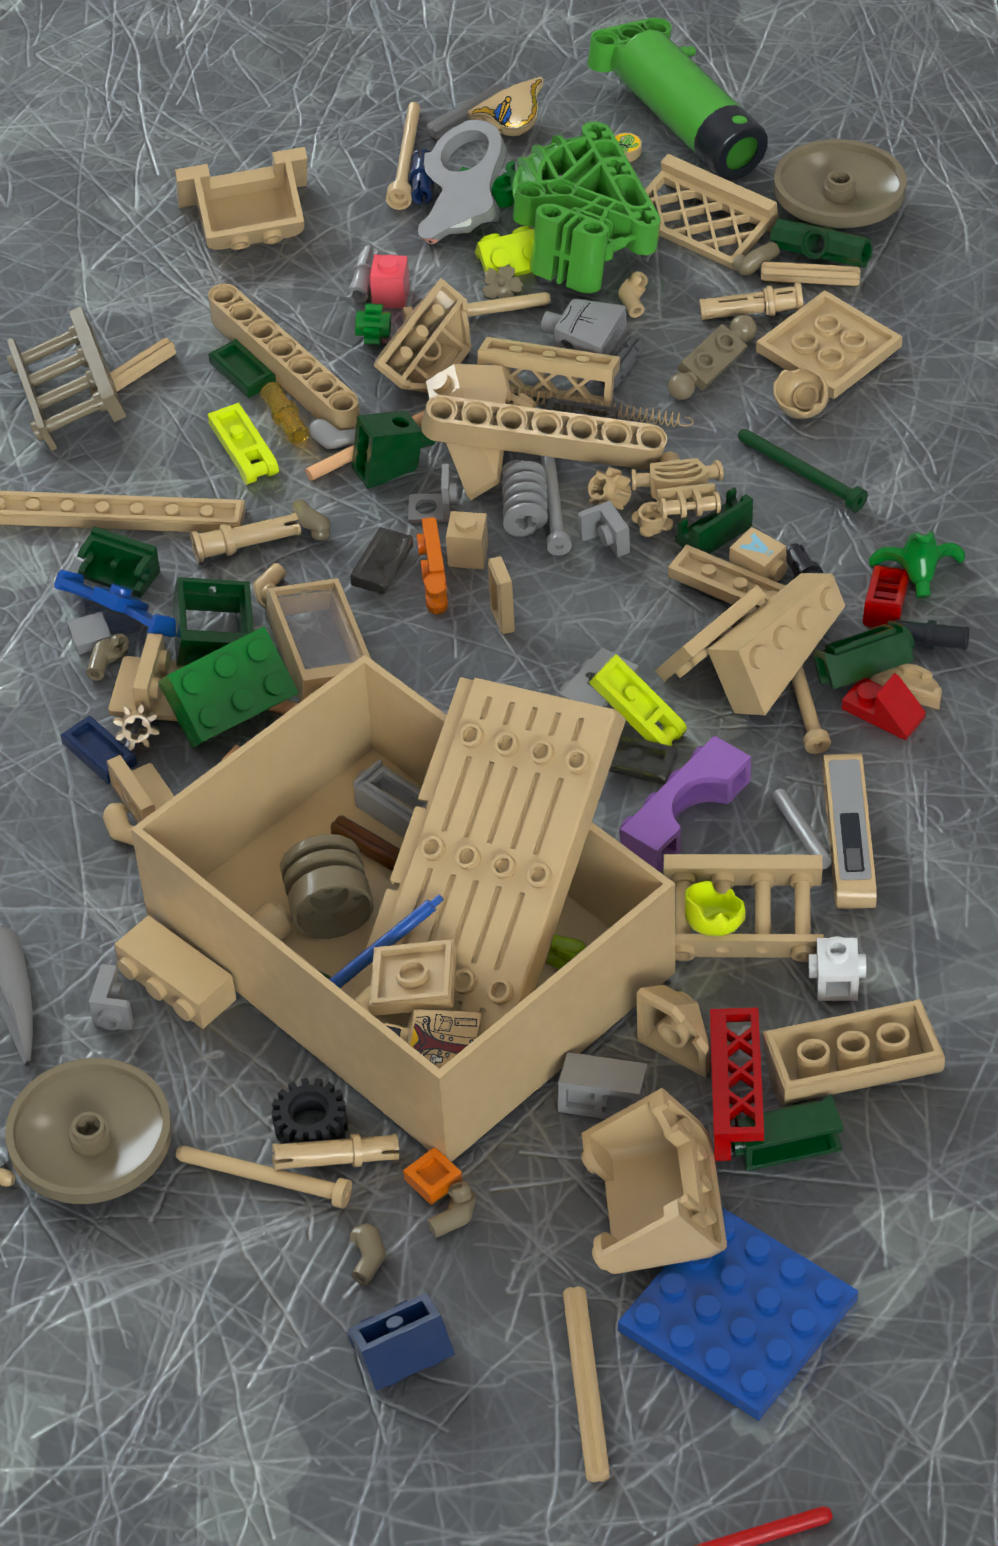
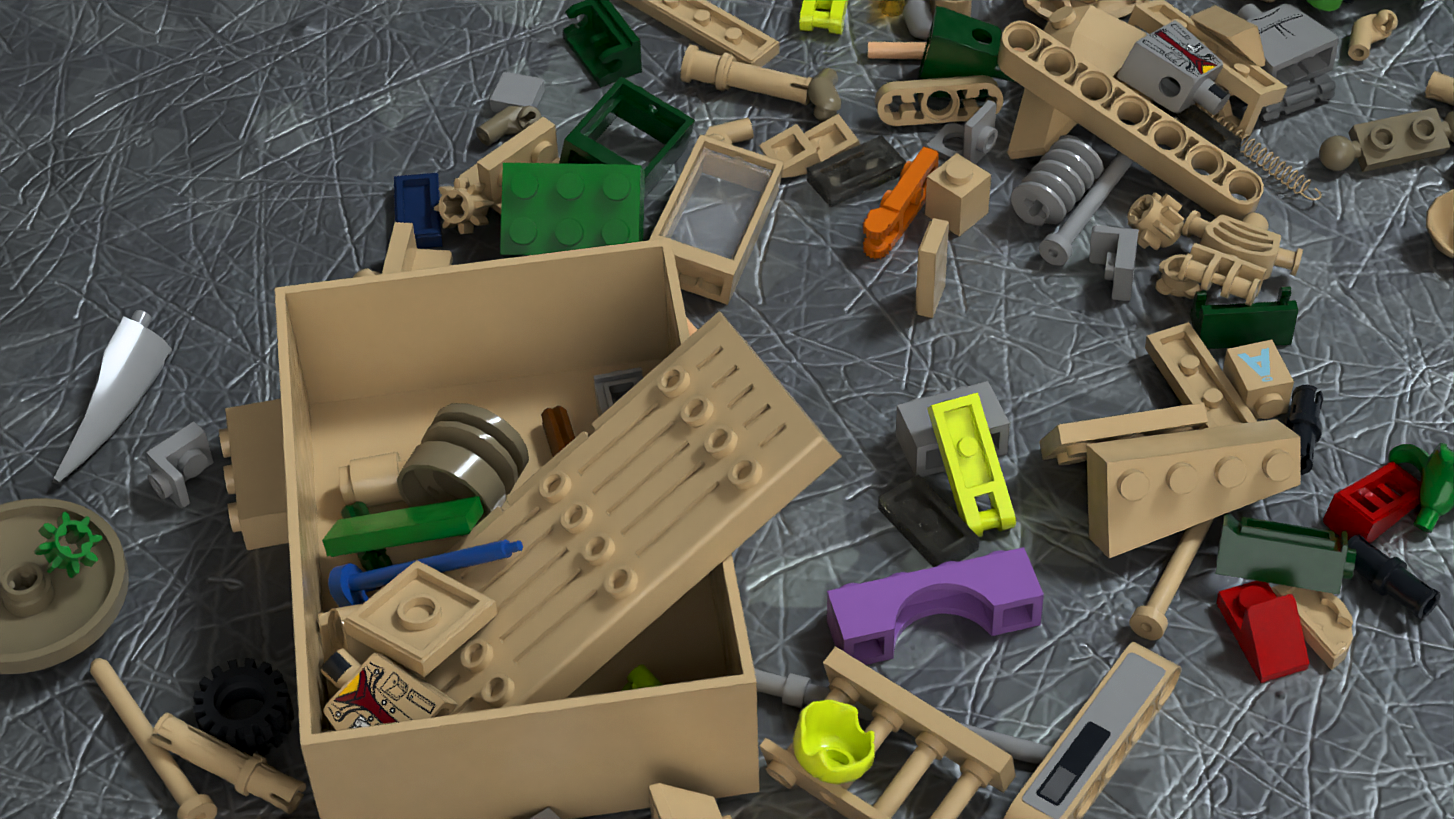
camera: 35 degrees right, 0 degrees up
blue plate [54,570,176,637] -> none
dark green bar [737,429,868,513] -> none
light grey bar [772,789,832,869] -> none
none -> green gear [34,511,103,578]
none -> green tile [322,496,484,557]
none -> tan slope [759,114,862,178]
none -> tan beam [875,75,1003,126]
none -> light grey torso [1117,20,1230,115]
none -> tan slope [1190,5,1265,67]

